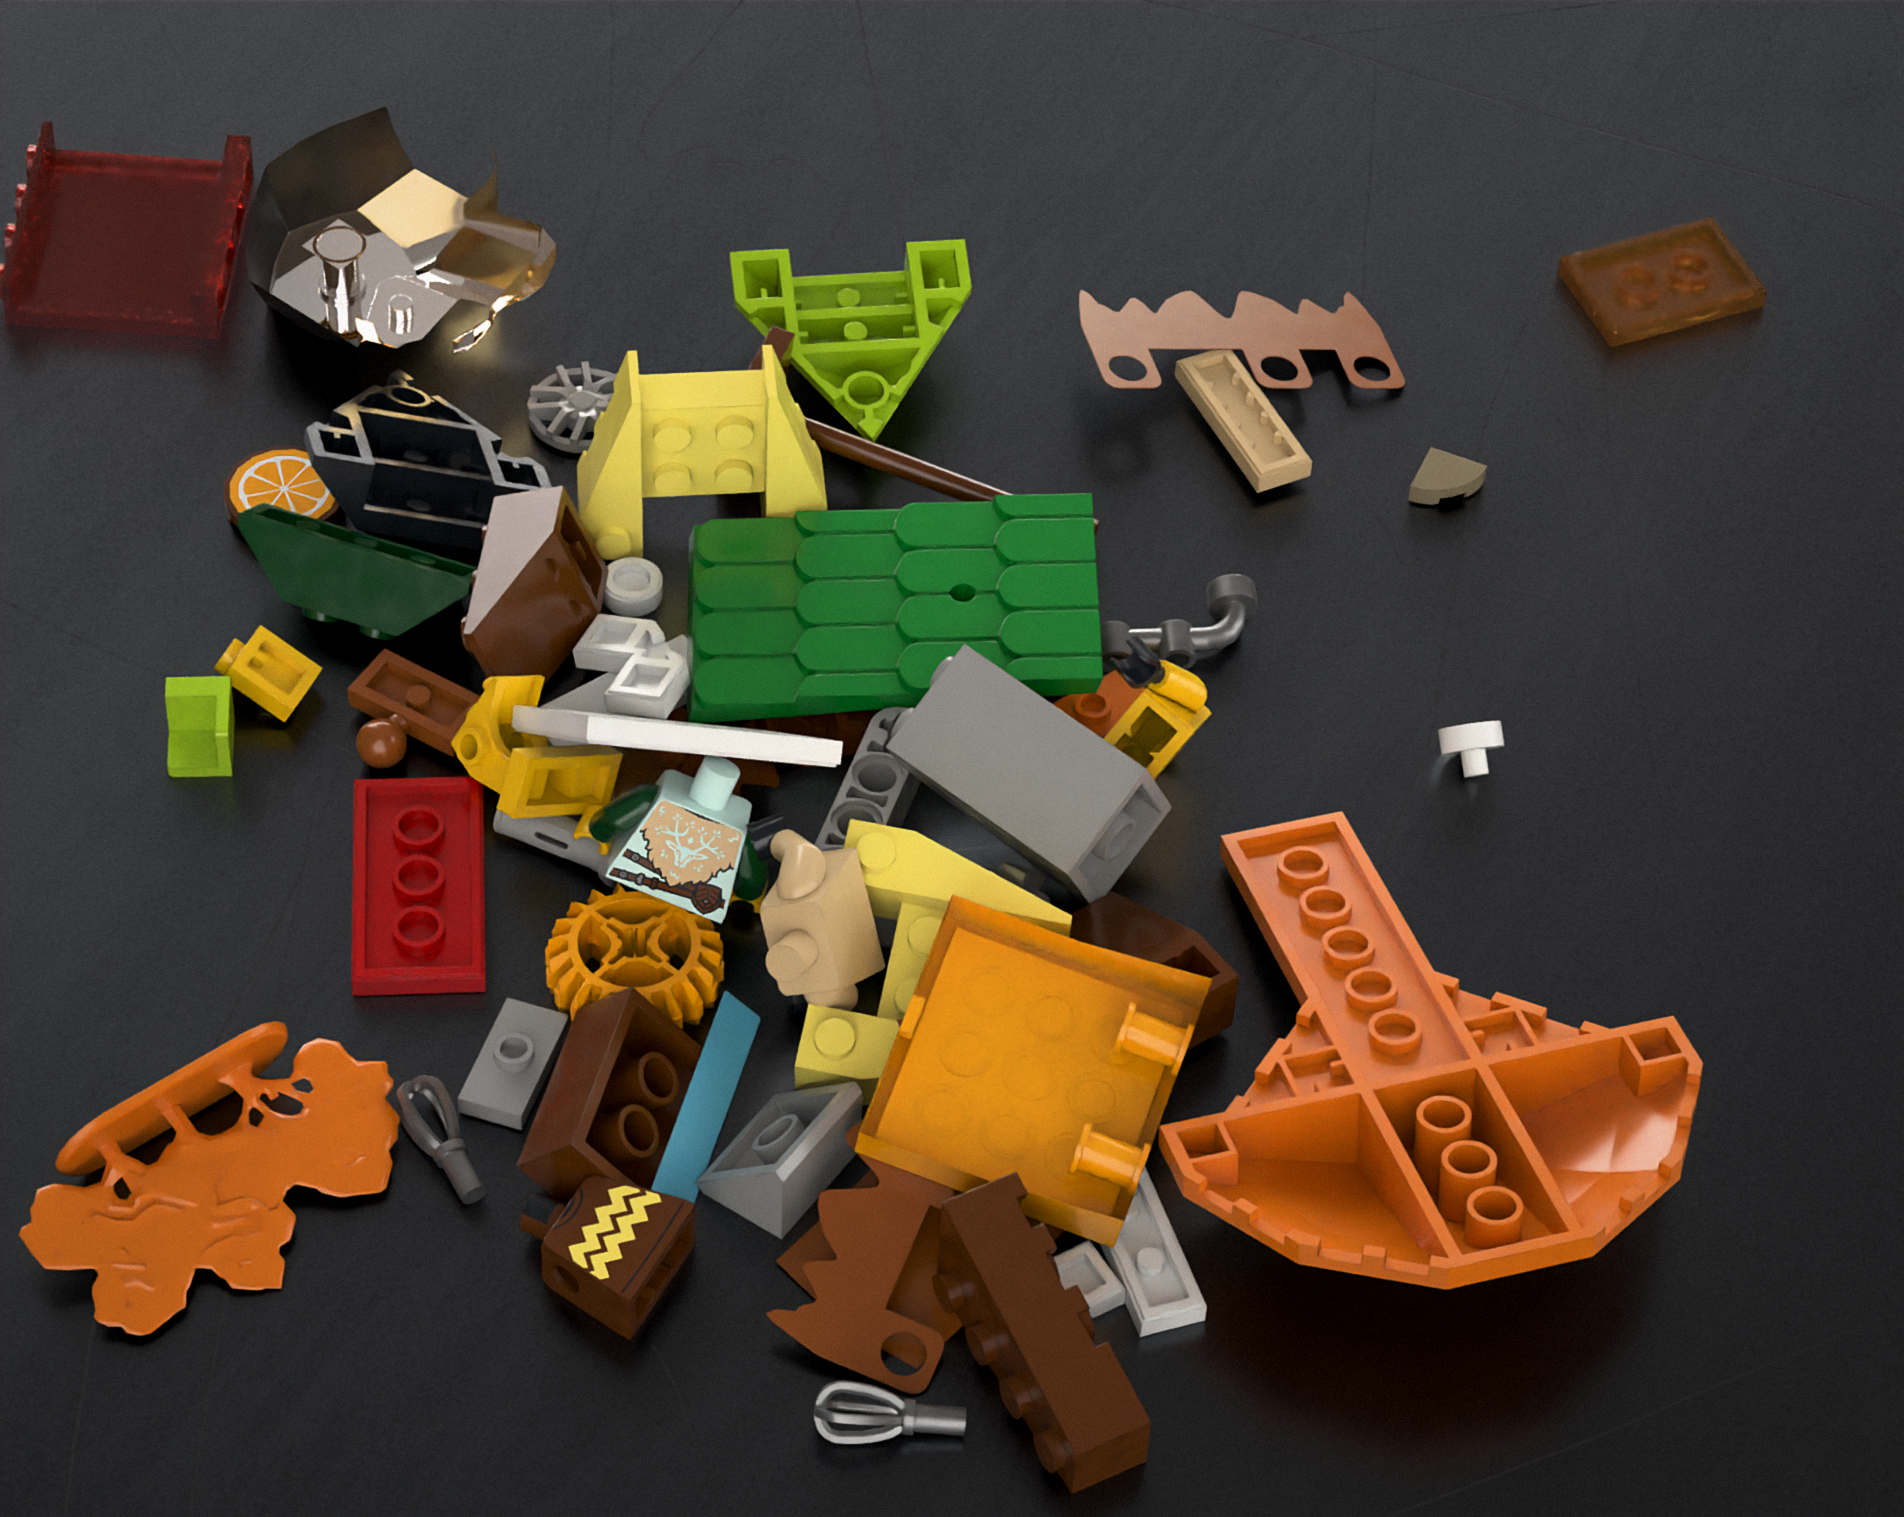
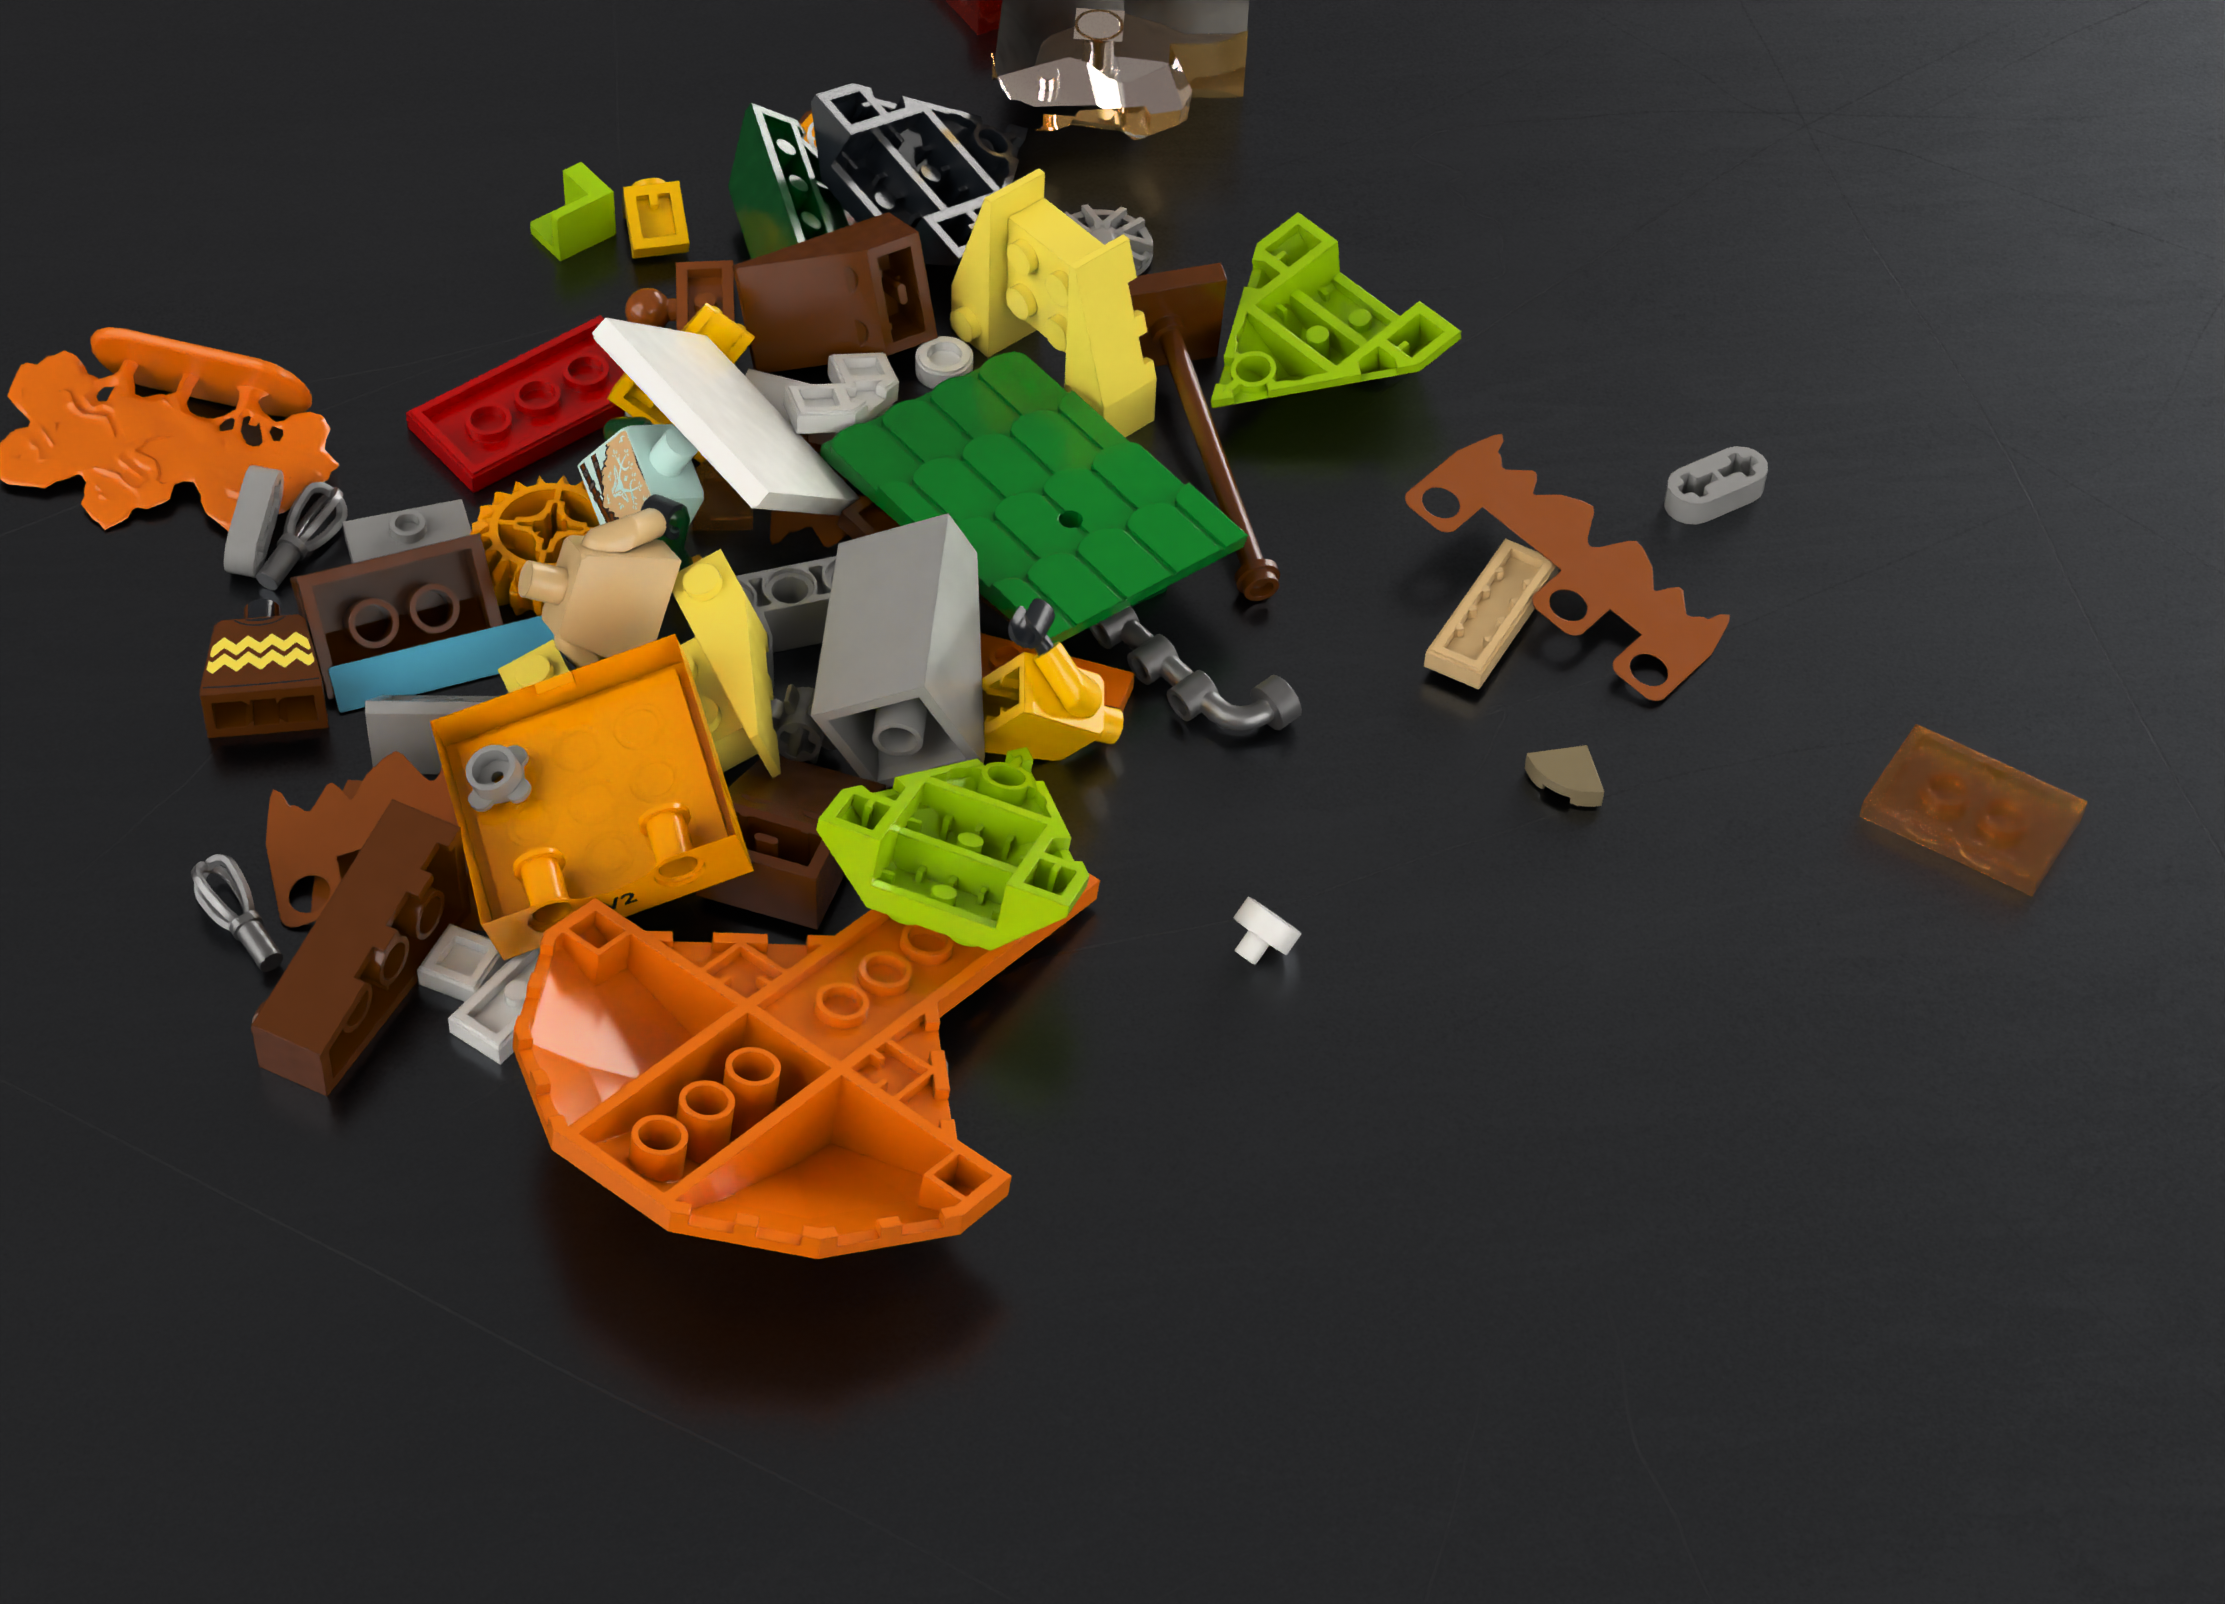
camera: 55 degrees right, 0 degrees up
none -> light grey beam [224,465,284,578]
none -> light grey plate [465,745,532,812]
none -> lime wedge [816,747,1089,951]
none -> light grey beam [1664,446,1768,525]

